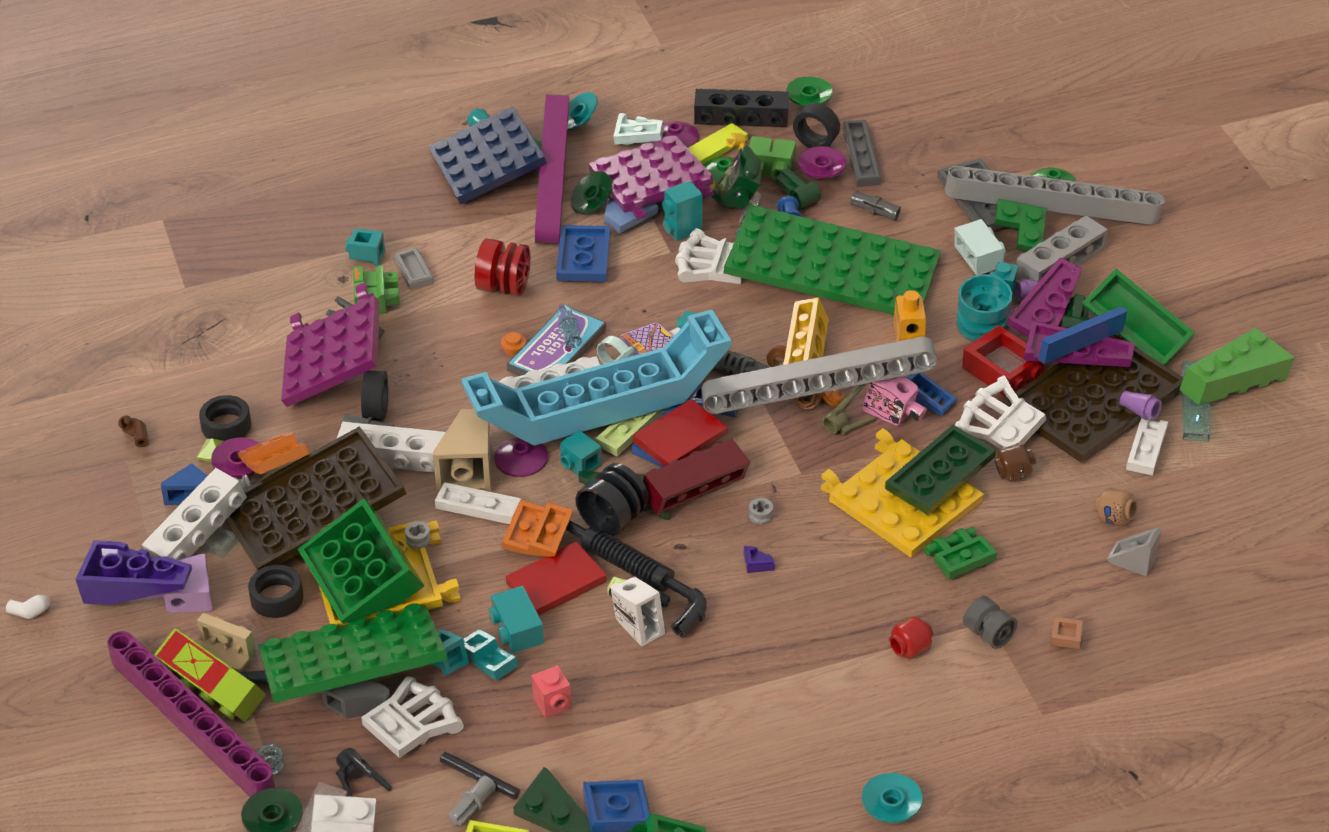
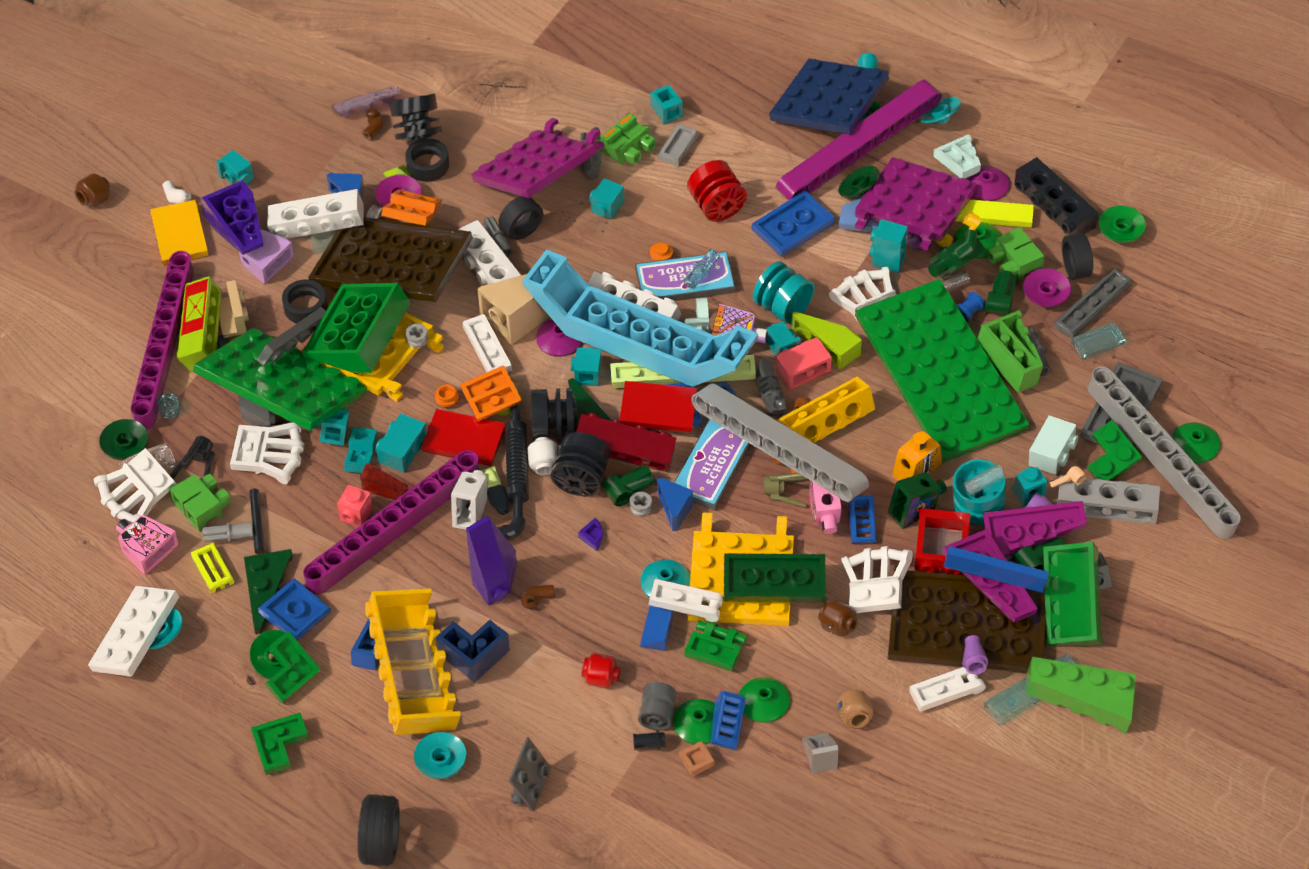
camera: 50 degrees right, 10 degrees up
none -> yellow tile [150,200,209,266]
none -> bright green hips [170,474,231,532]
none -> teal brick [216,150,254,185]
none -> dark grey plate [257,307,326,366]
none -> magenta beam [303,450,480,595]
none -> plate [331,86,401,116]
none -> blue slope [351,619,387,670]
none -> clear red slope [360,463,408,500]
none -> yellow window [365,589,461,735]
none -> black wheel [389,94,442,141]
none -> orange plate [435,384,459,407]
none -> dark blue brick [436,620,510,683]
none -> dark purple wedge [466,516,517,605]
none -> dark grey hinge [509,737,551,811]
none -> reddish brown arm [521,585,555,609]
none -> white head [528,437,559,475]
none -> black wheel [550,432,611,497]
none -> teal brick [589,179,625,220]
none -> dark green piece [602,466,655,507]
none -> black pin [633,730,666,751]
none -> teal dish [640,559,690,598]
none -> blue slope [640,605,675,651]
none -> white plate [649,579,724,622]
none -> blue slope [657,478,693,532]
none -> green dish [673,699,725,744]
none -> tile [674,419,751,511]
none -> blue slope [711,691,745,750]
none -> green dish [739,677,790,723]
none -> teal wheel [752,261,815,324]
none -> coral brick [775,337,832,390]
none -> lime slope [791,311,862,370]
none -> dark green torso [888,472,947,529]
none -> clear axle [964,463,1006,496]
none -> bright green wedge [977,310,1043,393]
none -> light nougat hand [1049,466,1086,488]
none -> clear light blue tile [1071,322,1126,360]

